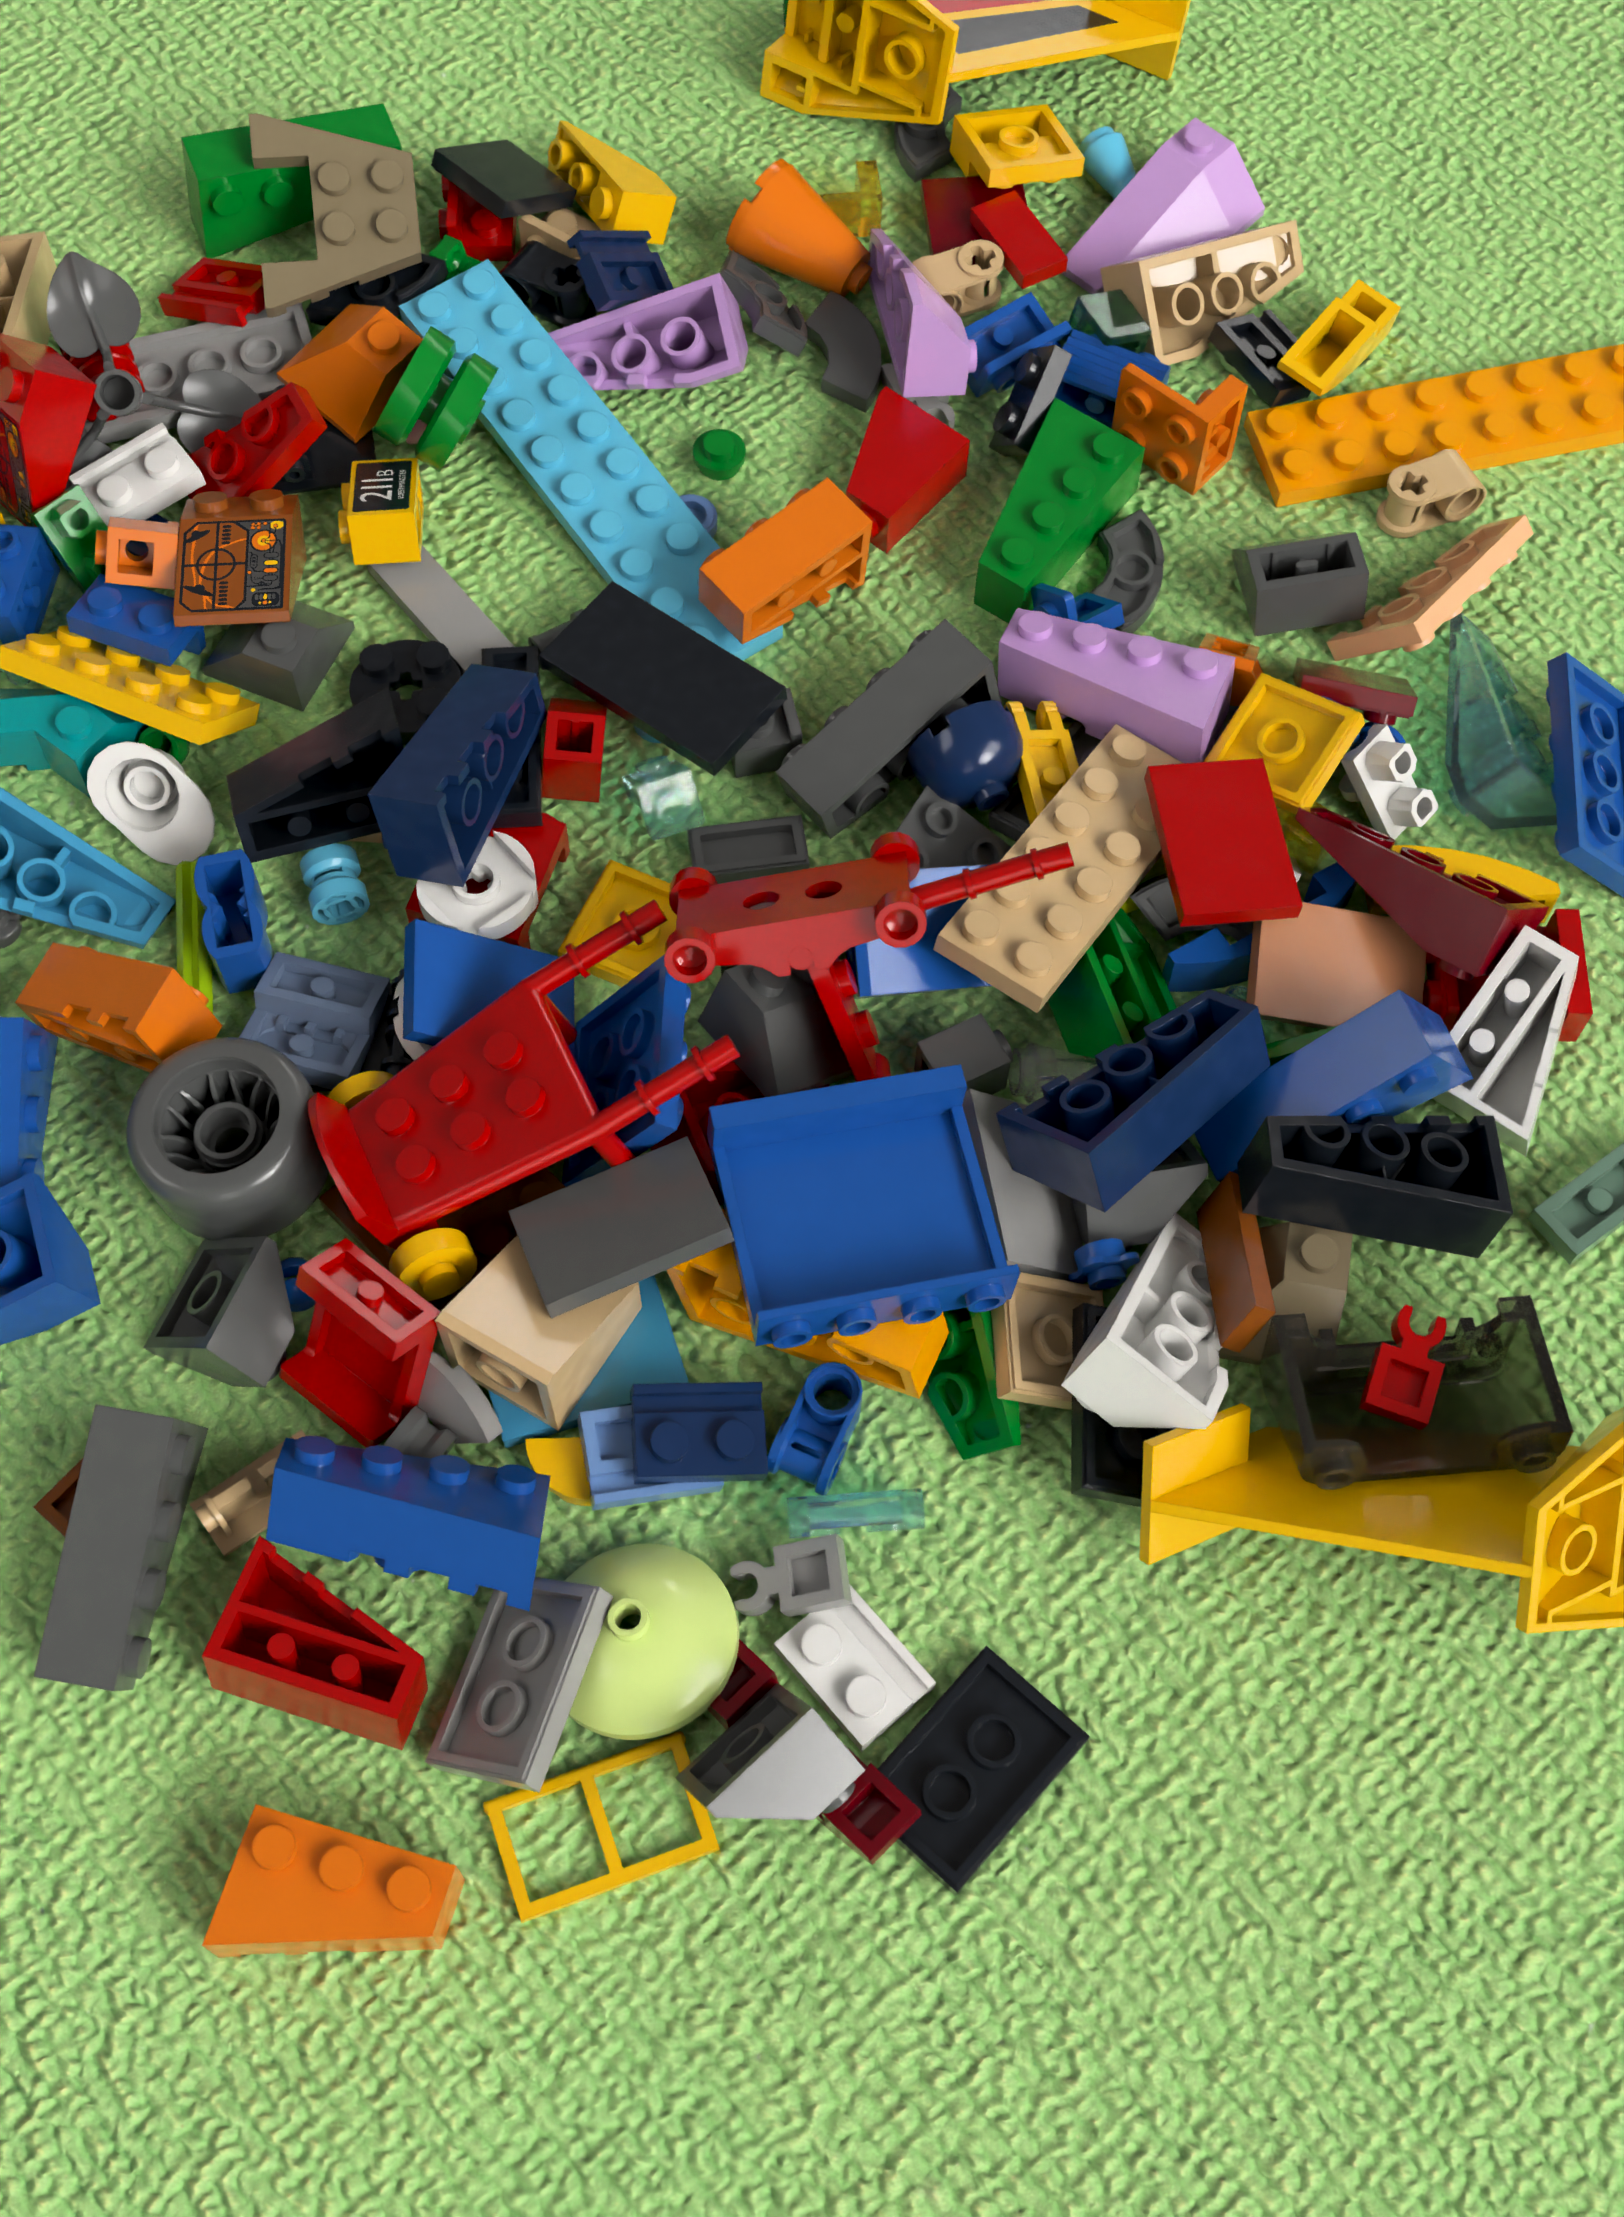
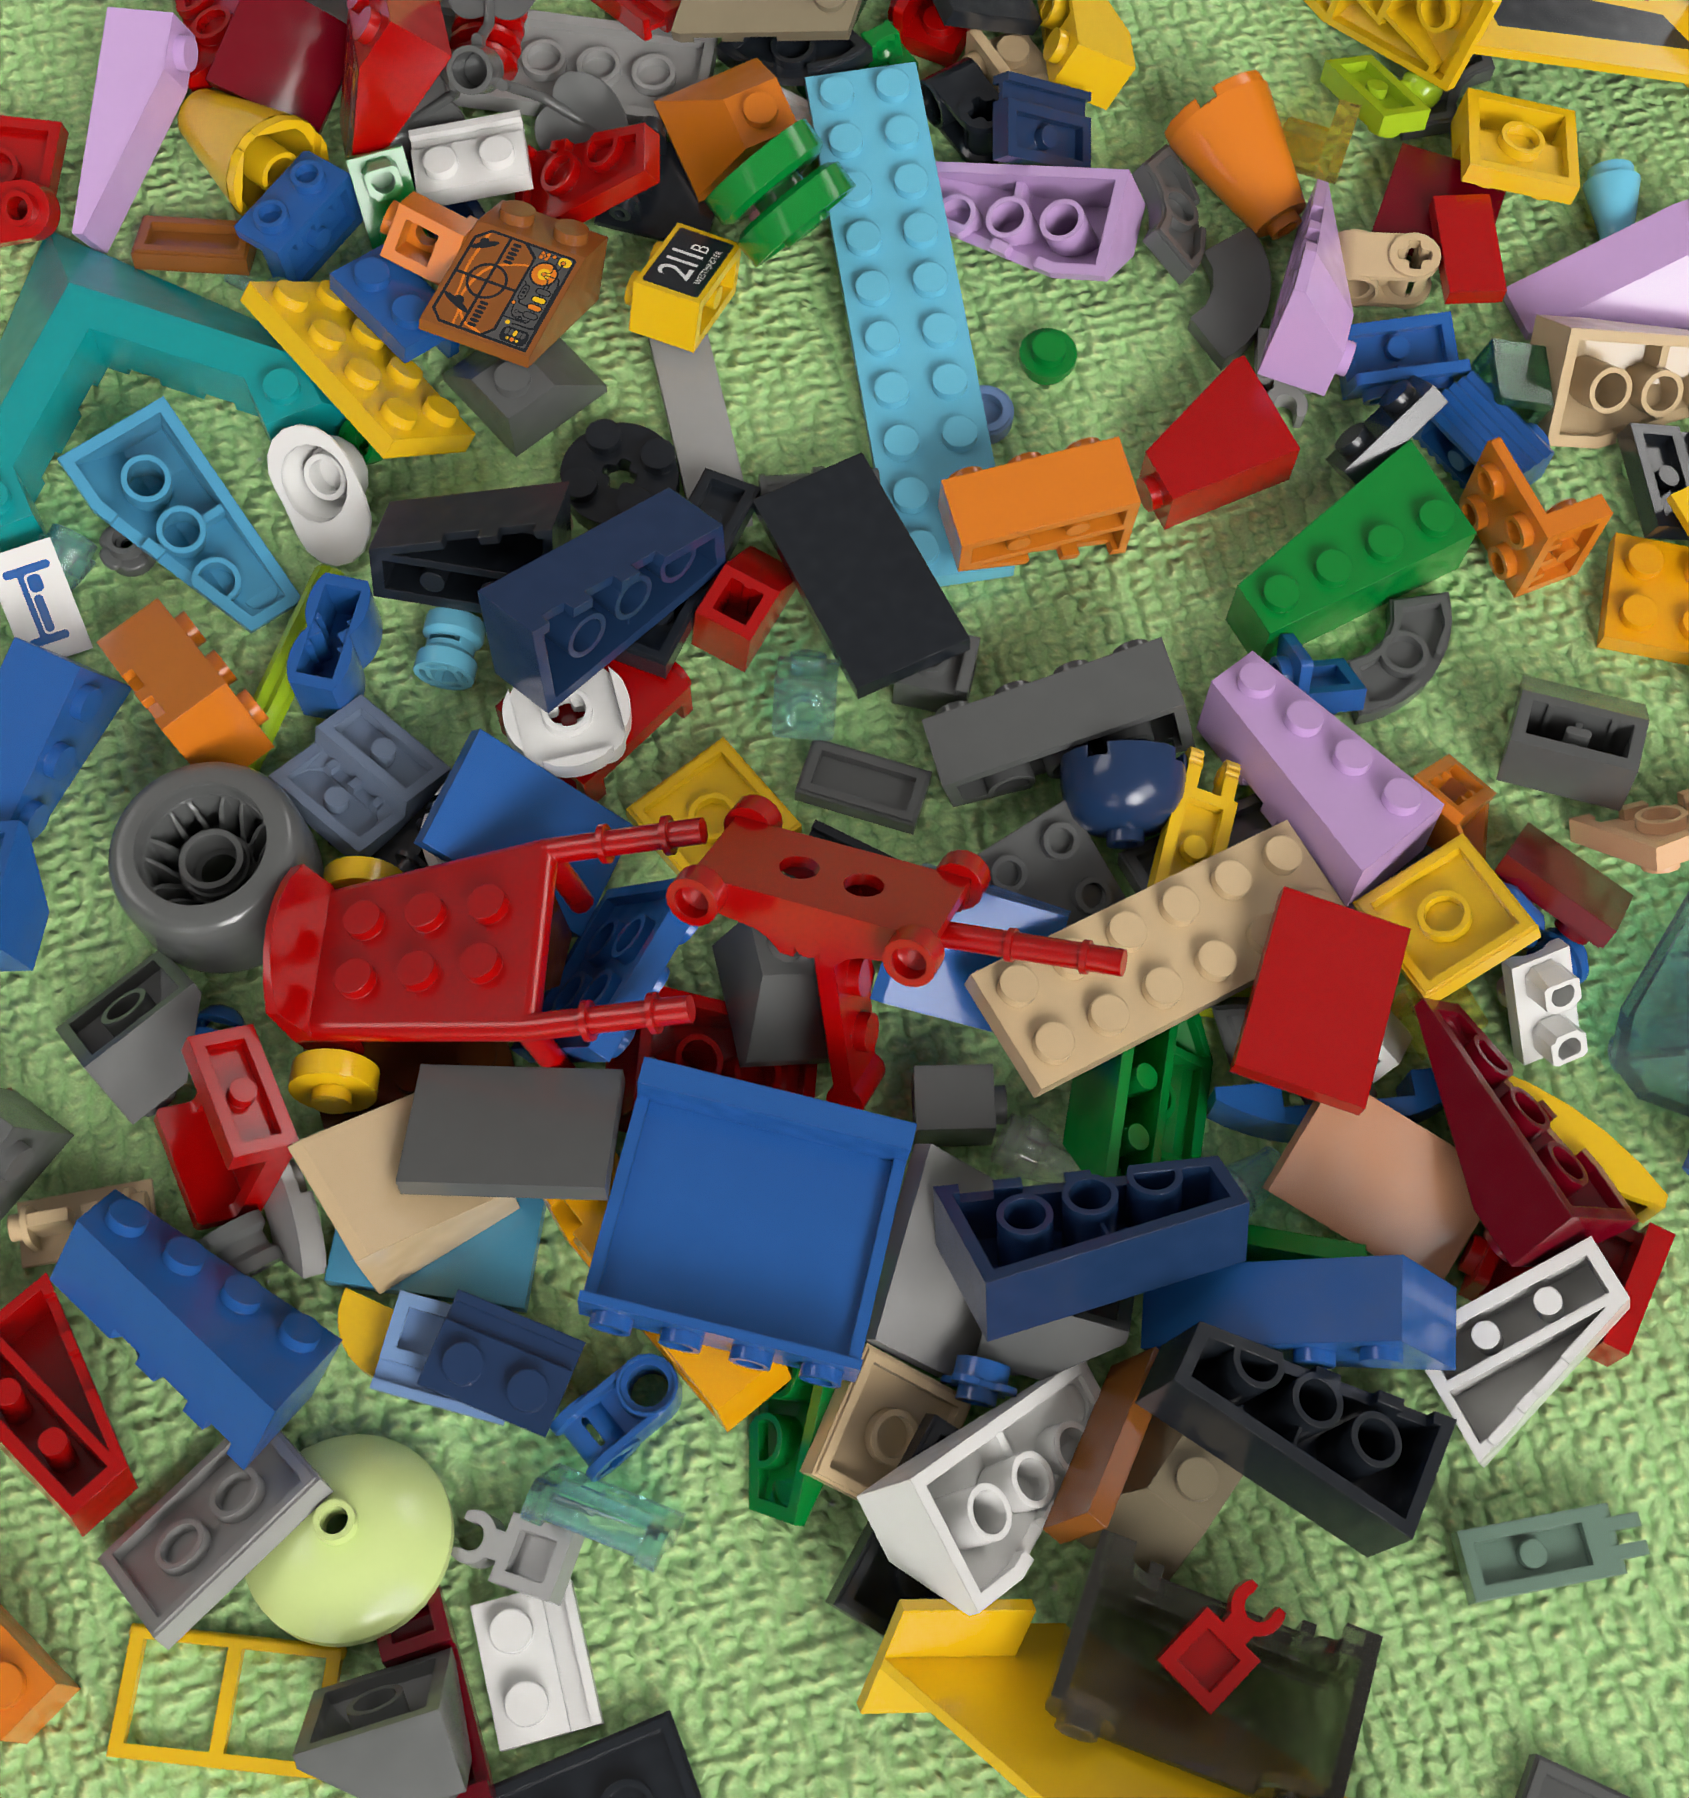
camera: 25 degrees right, 5 degrees up
none -> lime plate [1320,54,1443,138]

